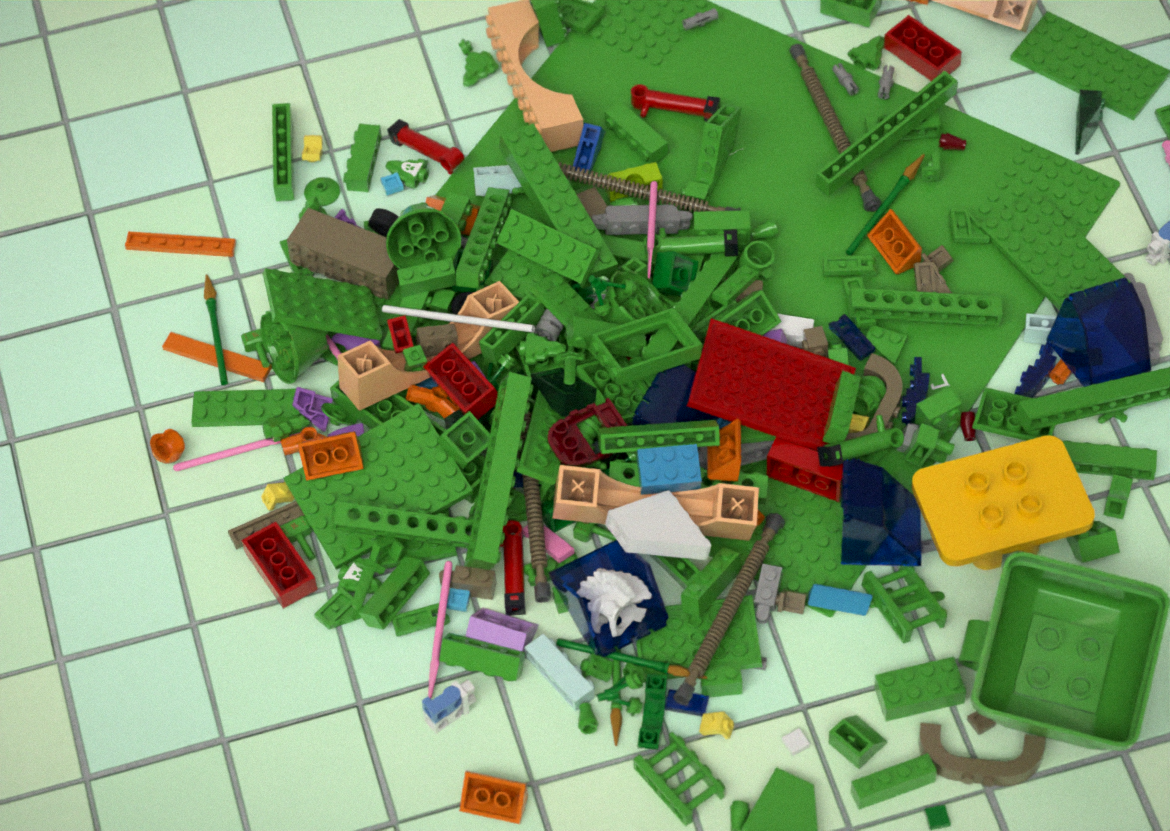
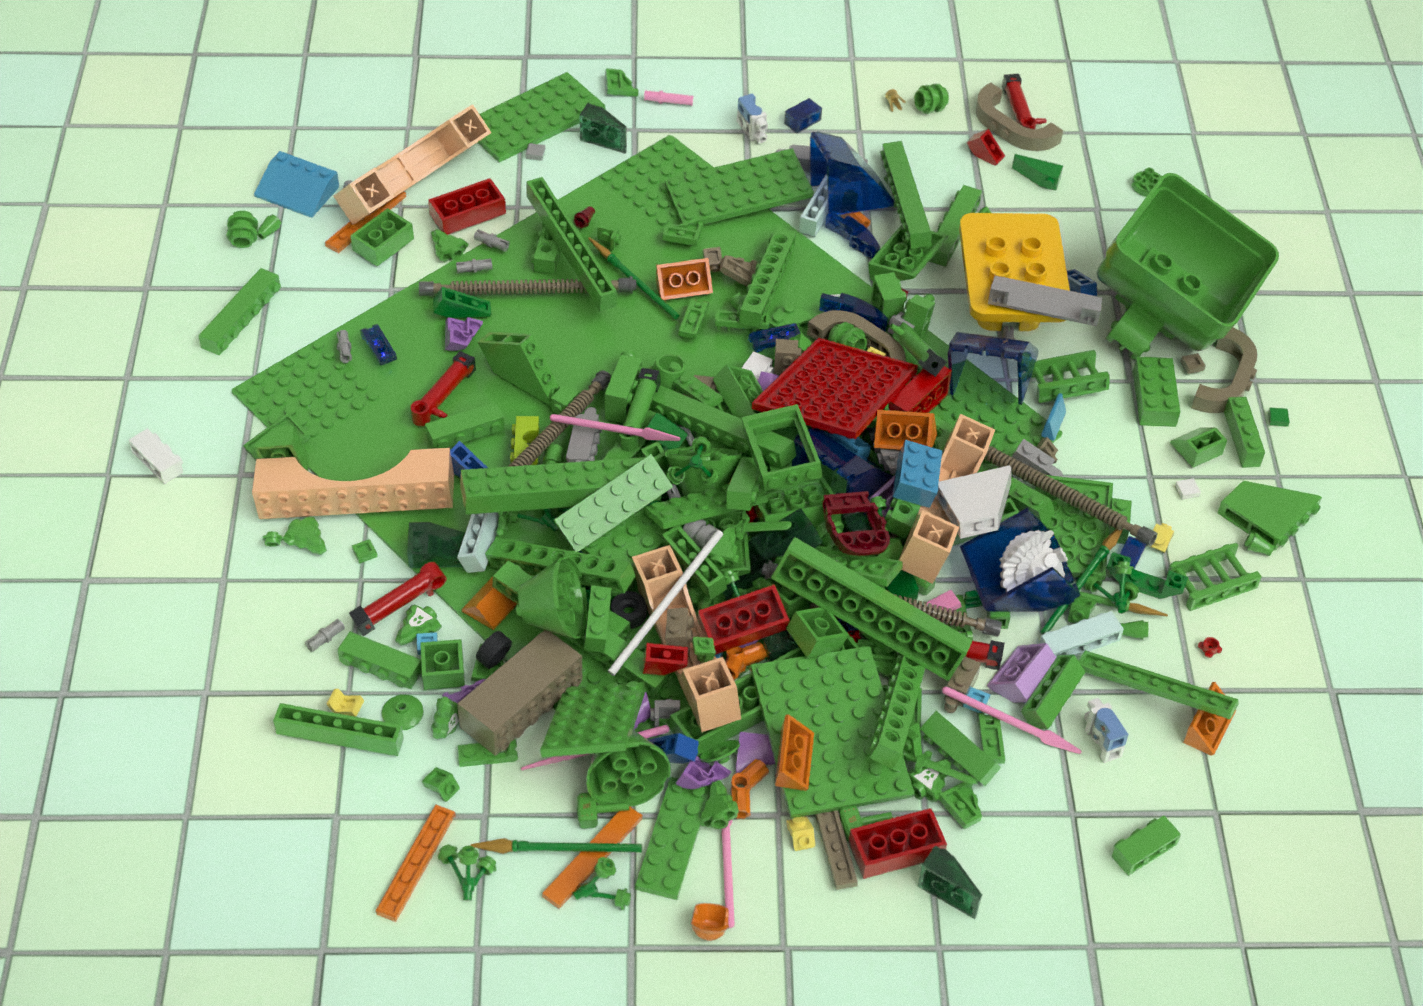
camera: 80 degrees left, 5 degrees down
bright green brick [598,420,720,454] -> none
bright green brick [822,371,861,444] -> none
none -> light grey pin [305,619,345,652]
none -> bright green tile [352,539,378,564]
none -> clear blue plate [360,324,397,366]
none -> clear green slope [407,522,466,568]
none -> bright green brick [420,639,465,690]
none -> bright green bracket [422,767,460,802]
none -> green slope [433,287,491,318]
none -> bright green plant [438,844,497,901]
none -> medium lavender slope [445,317,483,351]
none -> light grey tile [526,143,546,160]
none -> plant [573,857,631,910]
none -> blue slope [648,733,699,764]
none -> clear green slope [918,846,982,919]
none -> light grey bracket [988,276,1102,326]
none -> bright green plate [1079,650,1239,719]
none -> bright green brick [1112,815,1181,876]
none -> red plate [1198,637,1222,658]

